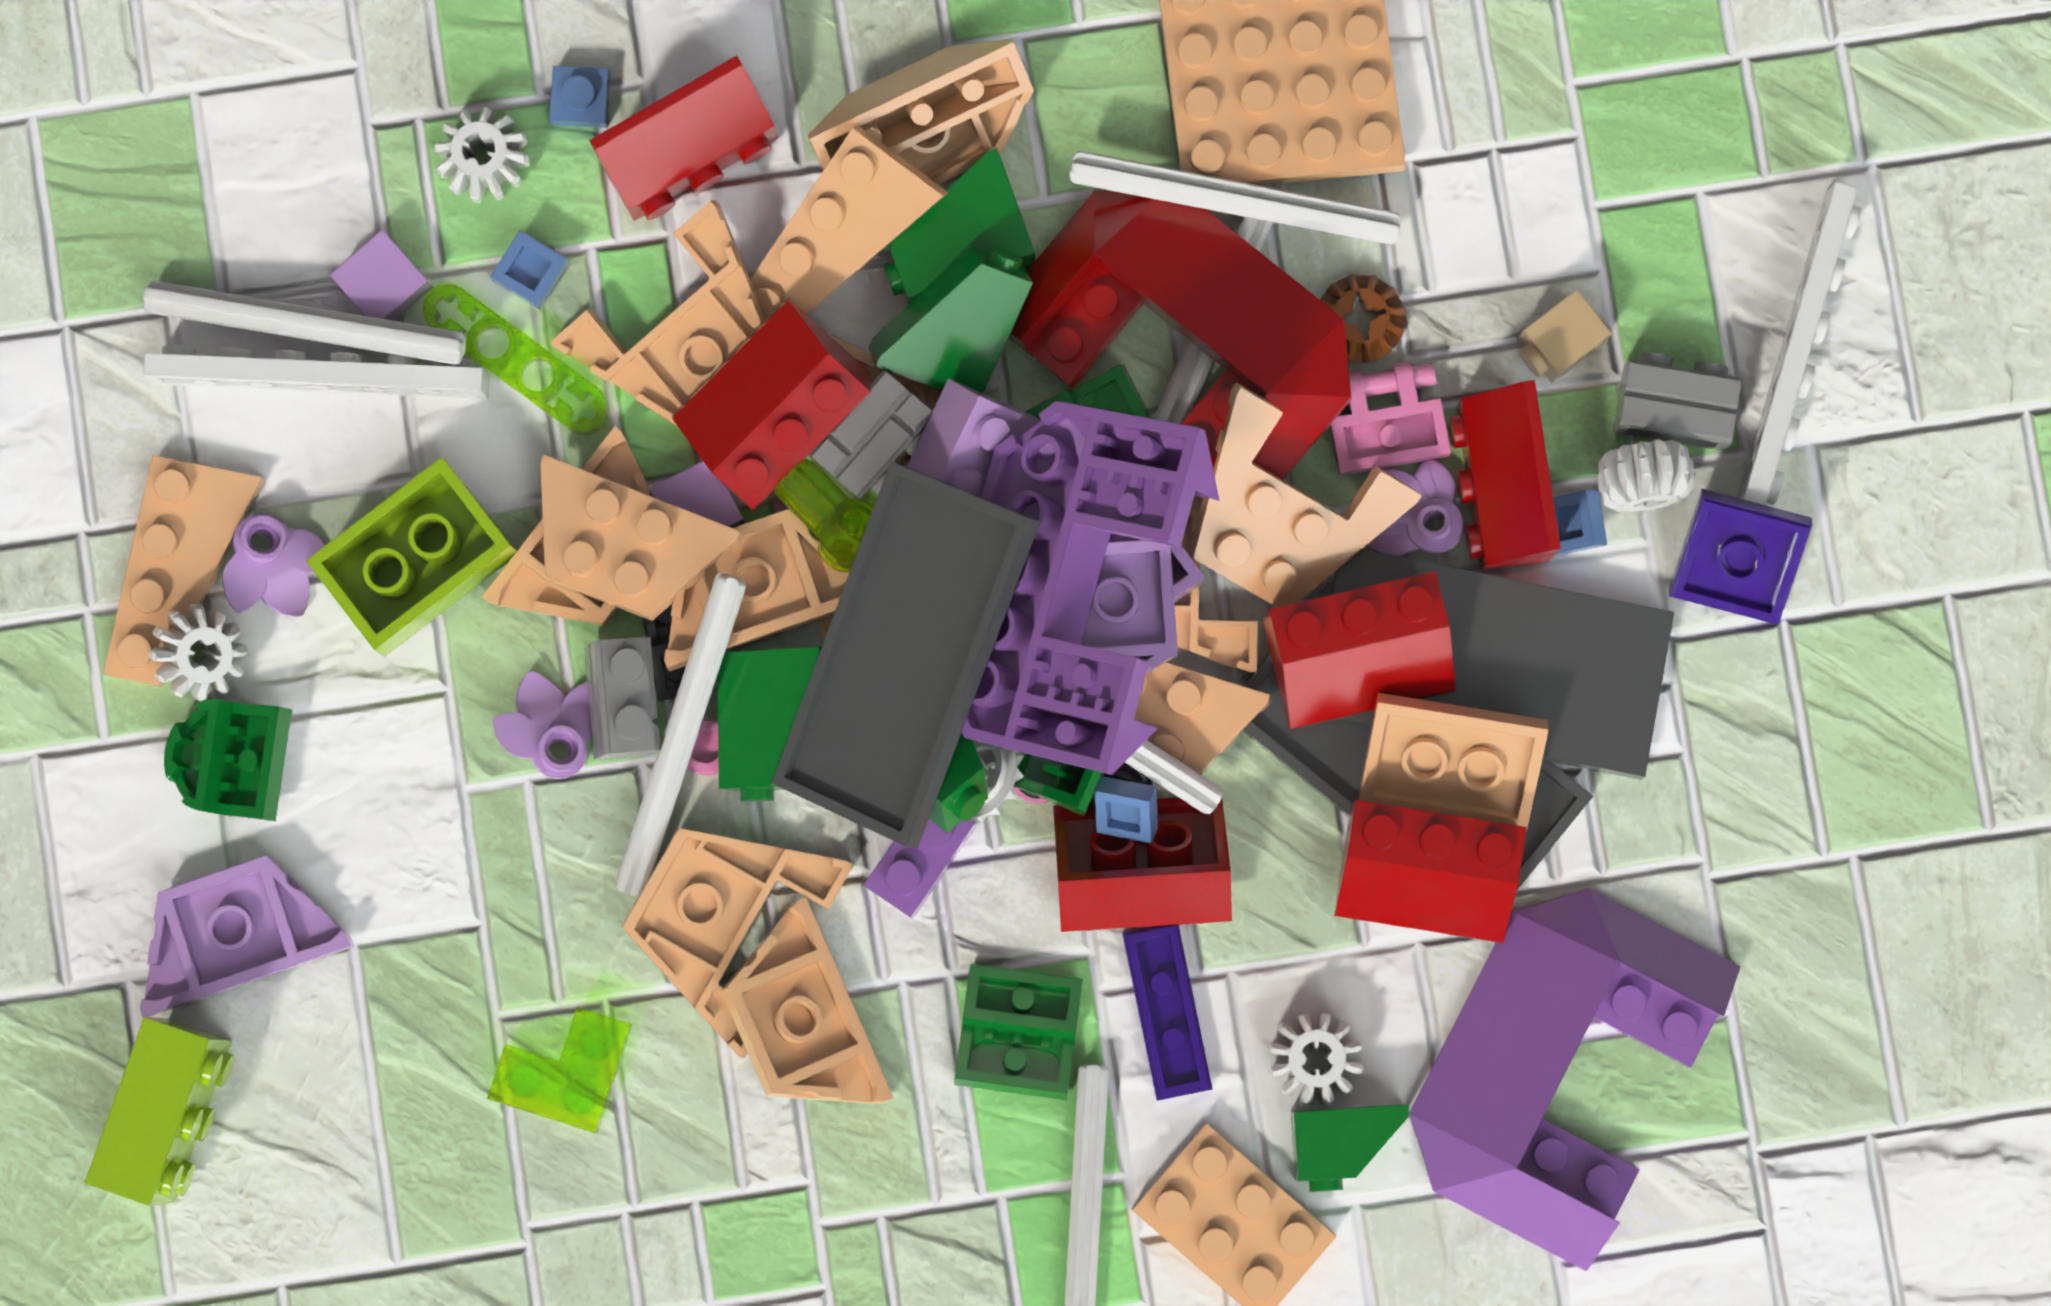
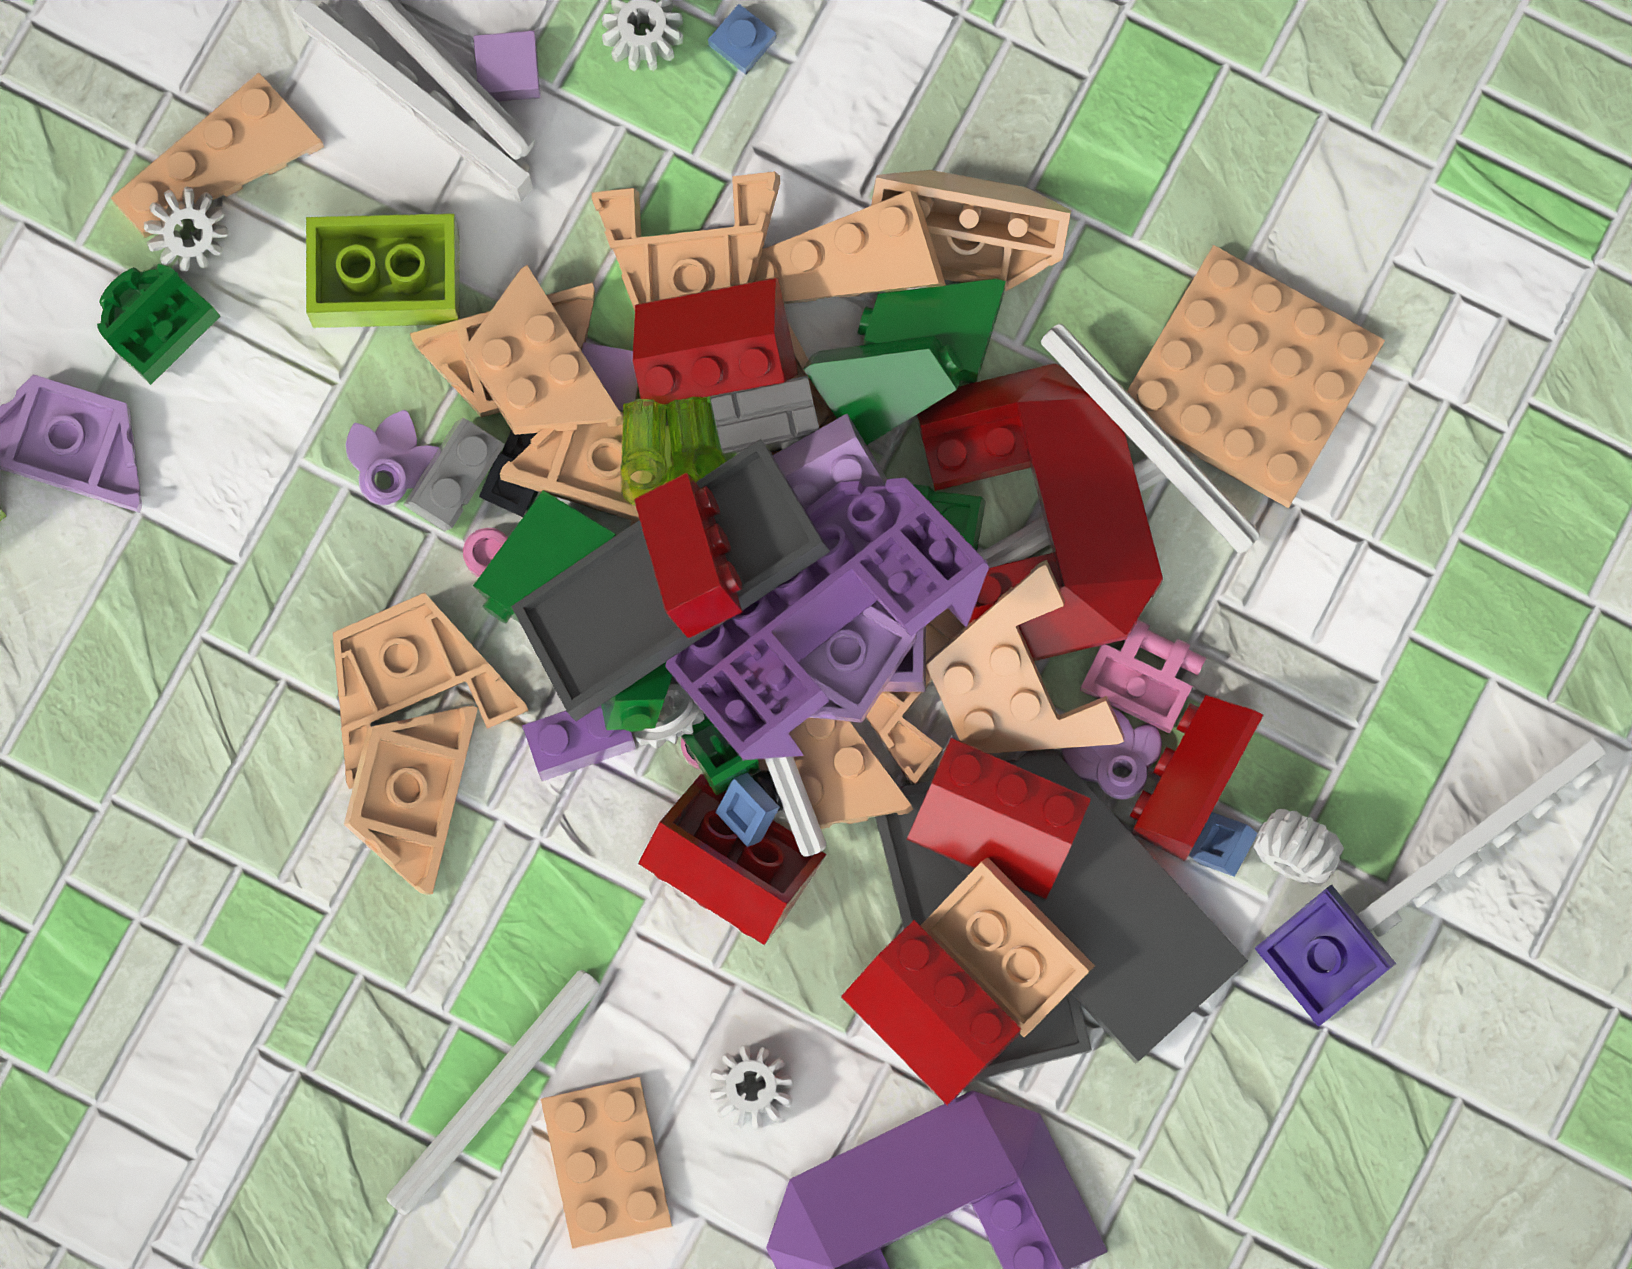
camera: 35 degrees right, 5 degrees down
lavender plate [222,513,325,618] -> none
clear neon green beam [422,284,609,435] -> none
clear neon green plate [487,1007,633,1133] -> none
medium blue plate [490,230,569,310] -> none
slope [589,55,778,221] -> none
white axle [616,573,746,896] -> none
green slope [954,964,1083,1100] -> none
dark purple tile [1122,925,1213,1101] -> none
green slope [1290,1104,1409,1192] -> none
dark orange gear [1320,274,1405,363] -> none
tan brick [1518,290,1612,383] -> none
light grey brick [1613,353,1742,451] -> none
none -> clear neon green piece [620,399,667,505]
none -> red brick [634,473,742,639]

